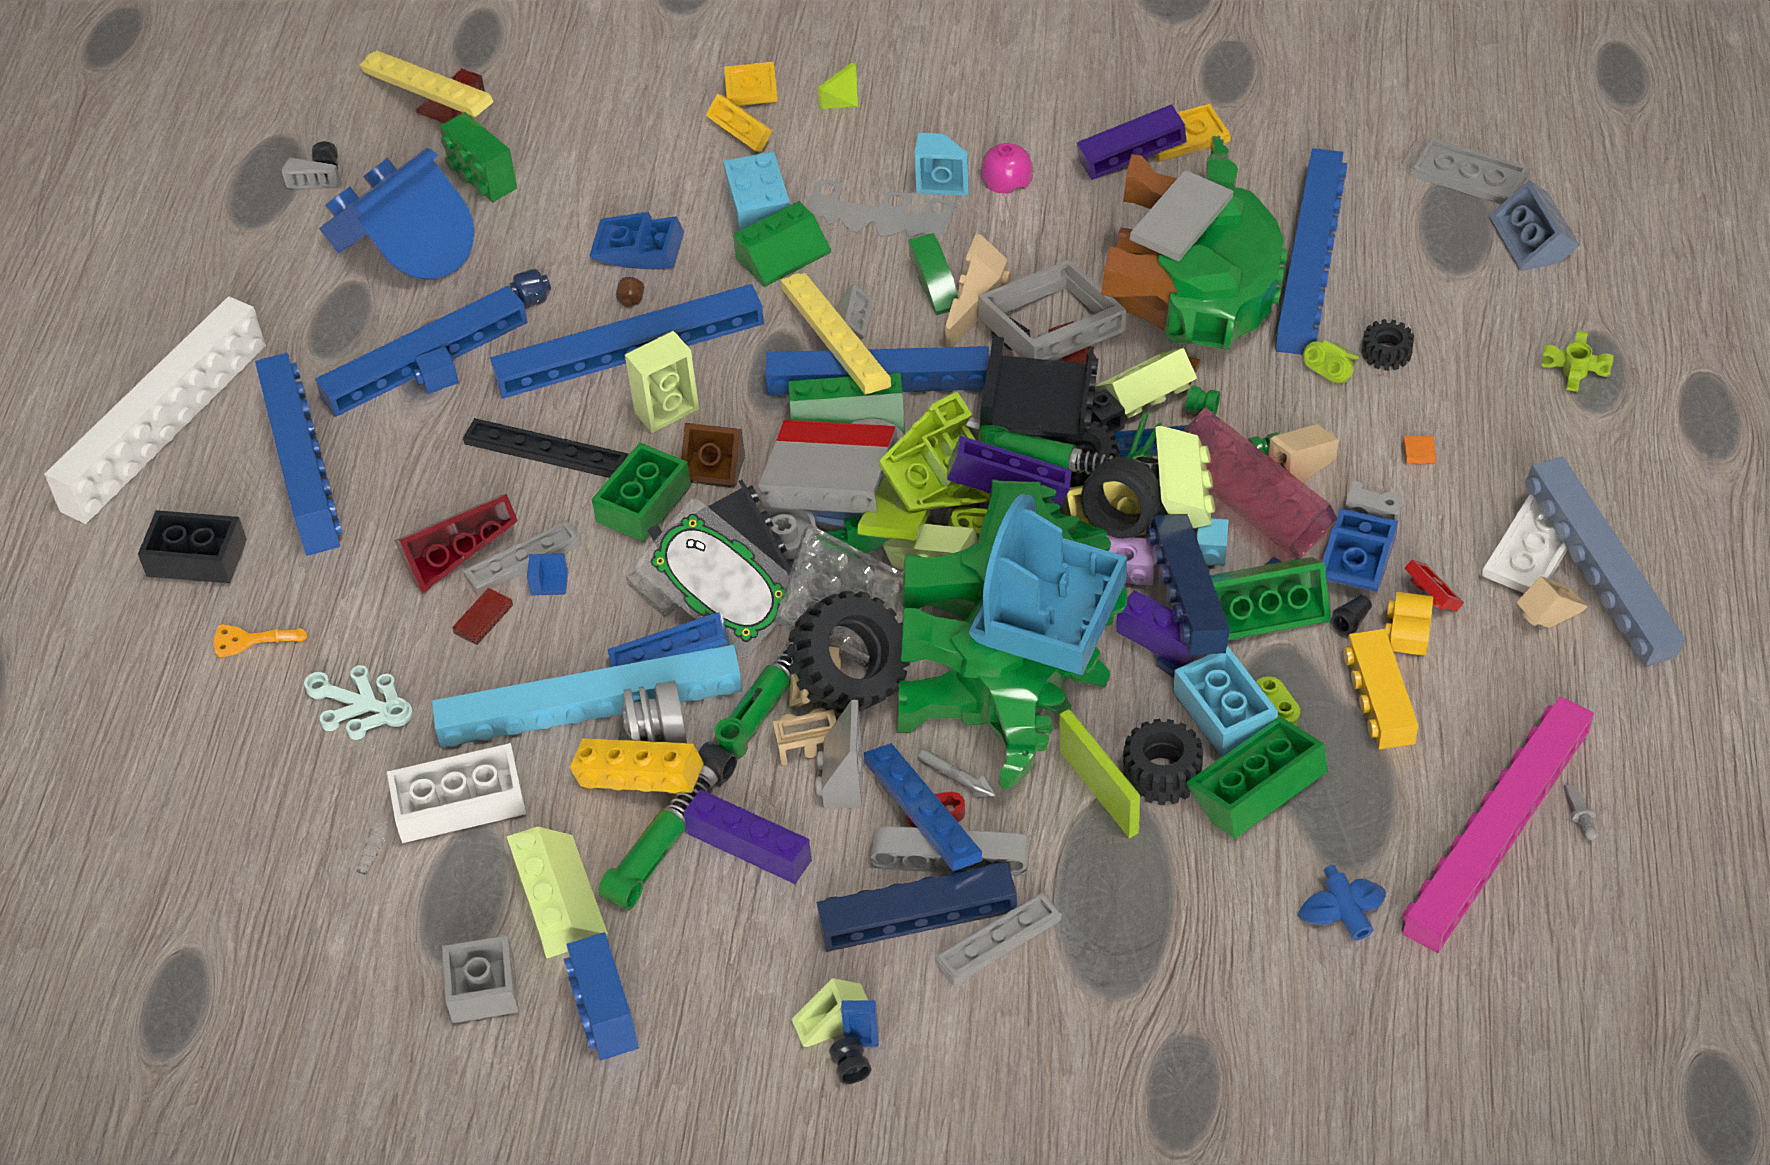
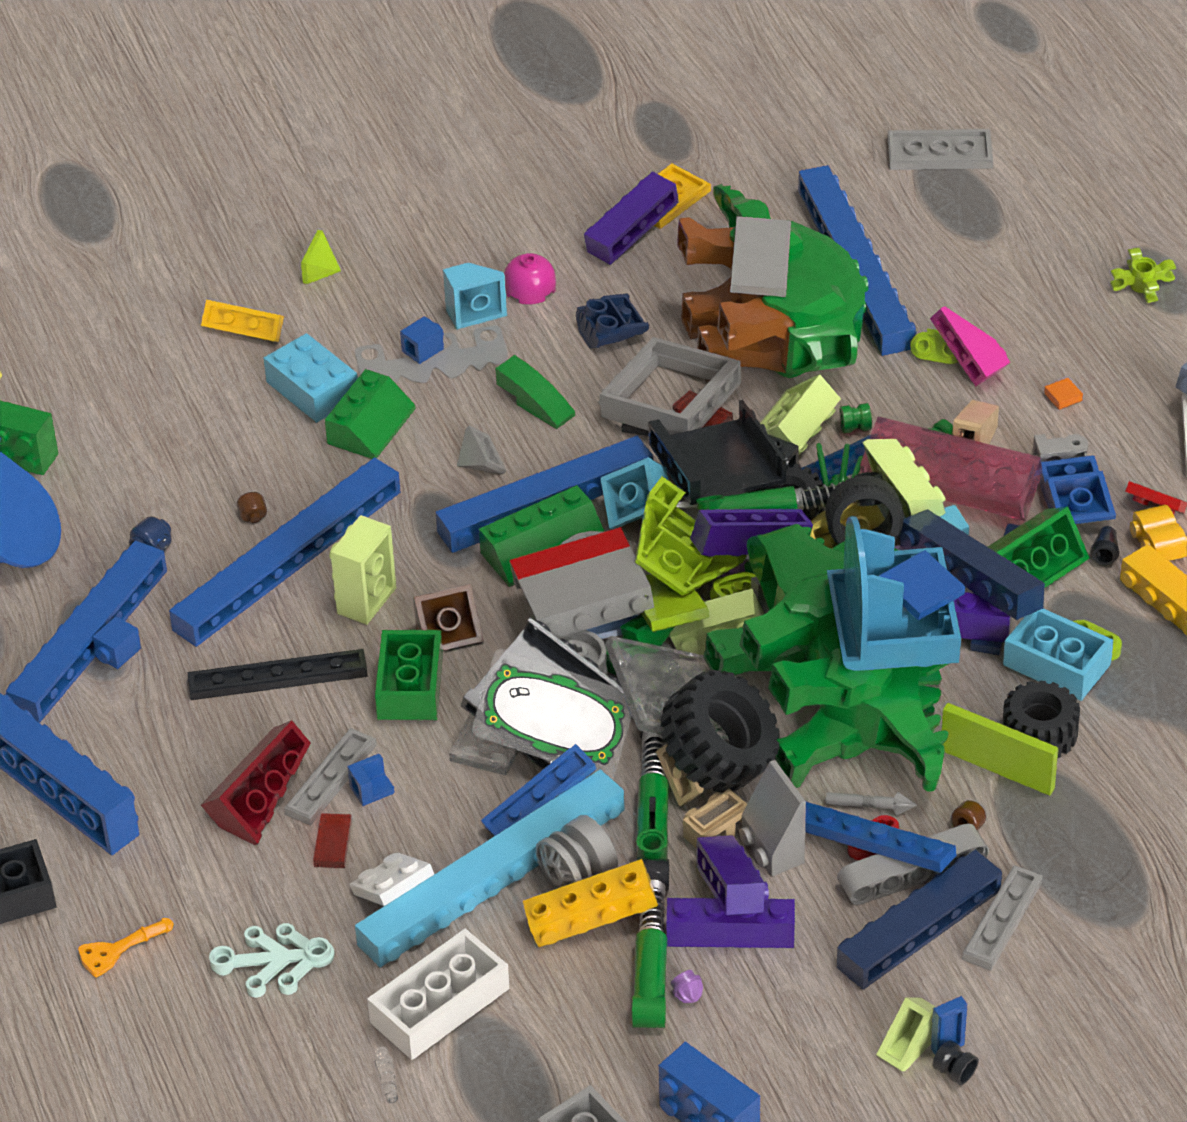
camera: 30 degrees left, 5 degrees down
yellowish green slope [507,826,609,959] -> none
blue slope [589,212,684,269] -> none
yellow plate [724,62,778,106] -> none
light yellow plate [781,273,891,395] -> none
tan wedge [945,234,1012,347] -> none
green slope [1187,716,1328,839] -> none
black tyre [1362,319,1414,371] -> none
sand blue slope [1489,180,1580,271] -> none
none -> white plate [349,853,434,906]
none -> blue brick [400,316,444,364]
none -> dark blue slope [575,293,650,349]
none -> medium azure slope [601,457,668,530]
none -> medium lavender plate [670,970,703,1003]
none -> dark purple brick [696,835,769,915]
none -> blue tile [879,550,966,620]
none -> dark pink slope [930,306,1011,387]
none -> reddish brown piece [951,800,986,831]

